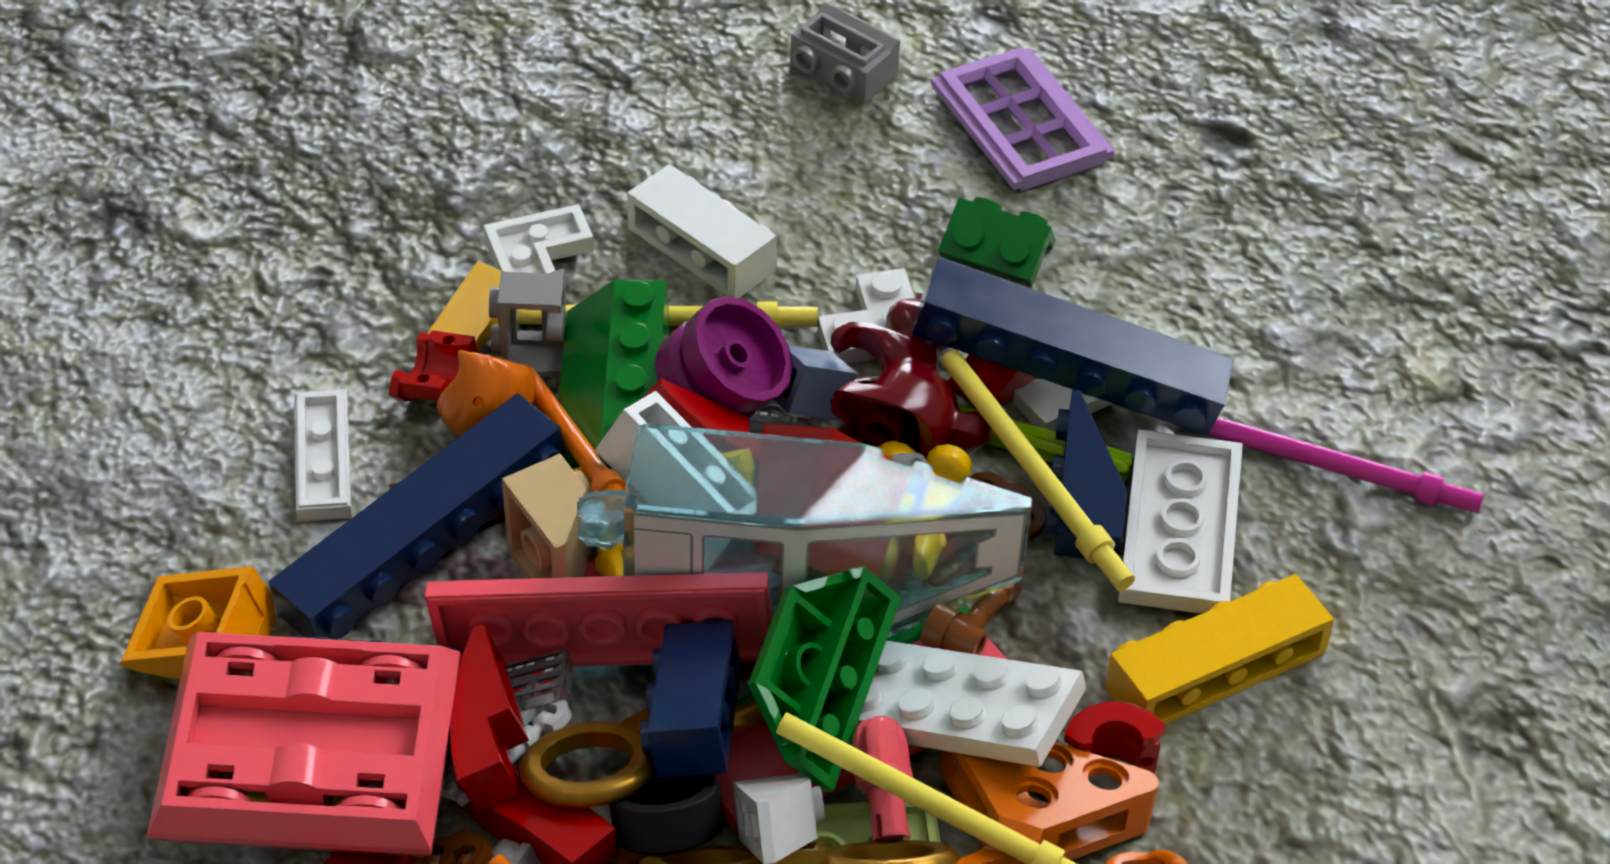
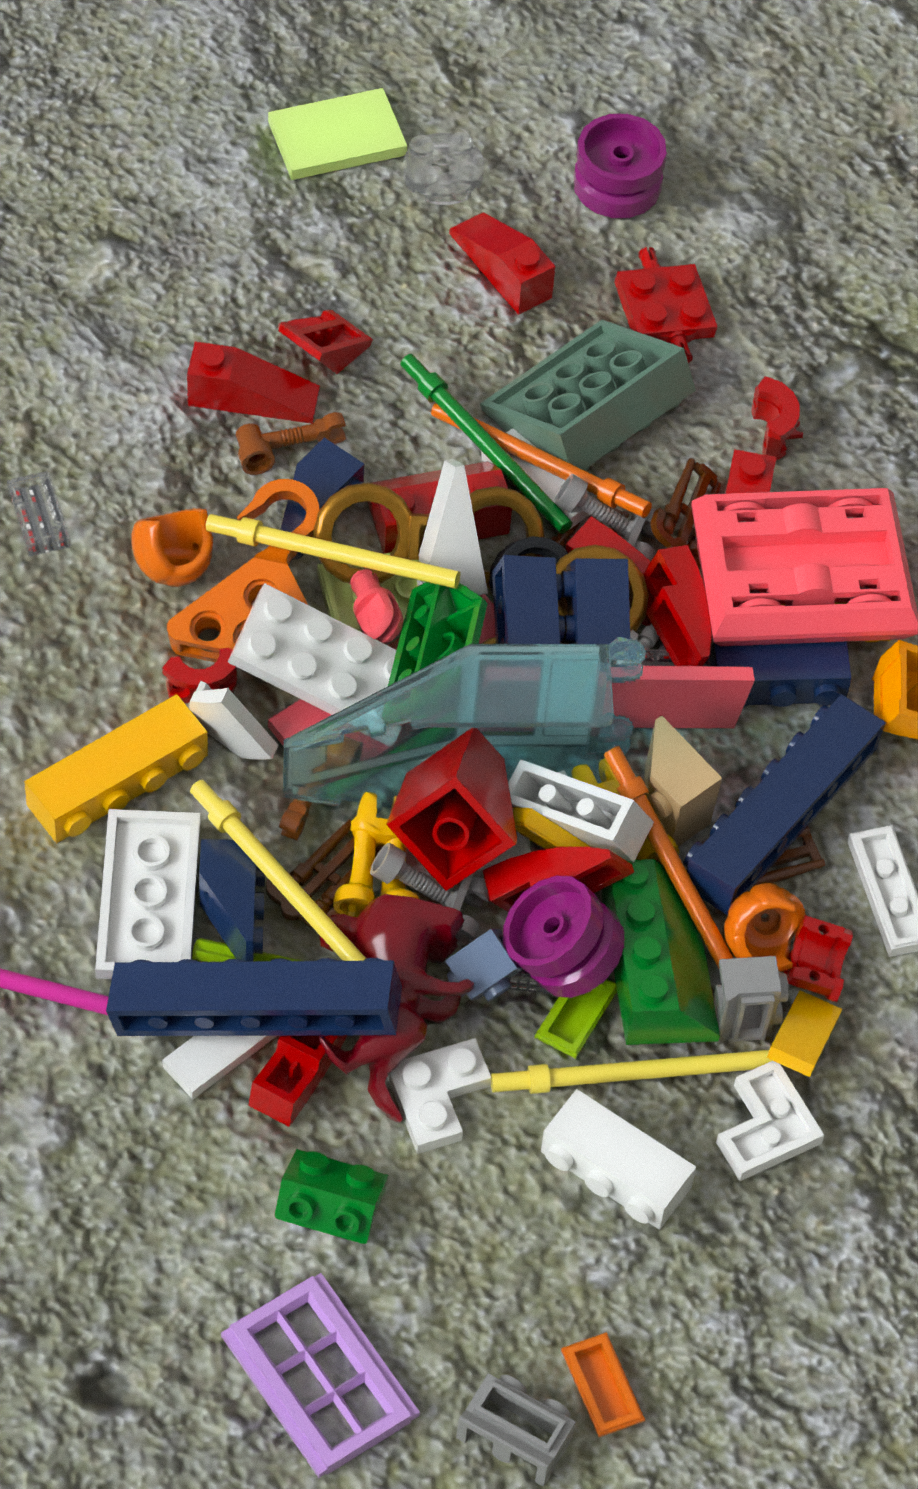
camera: 170 degrees right, 10 degrees up
none -> white slope [189,681,278,760]
none -> dark blue brick [561,558,631,666]
none -> orange tile [561,1332,645,1437]

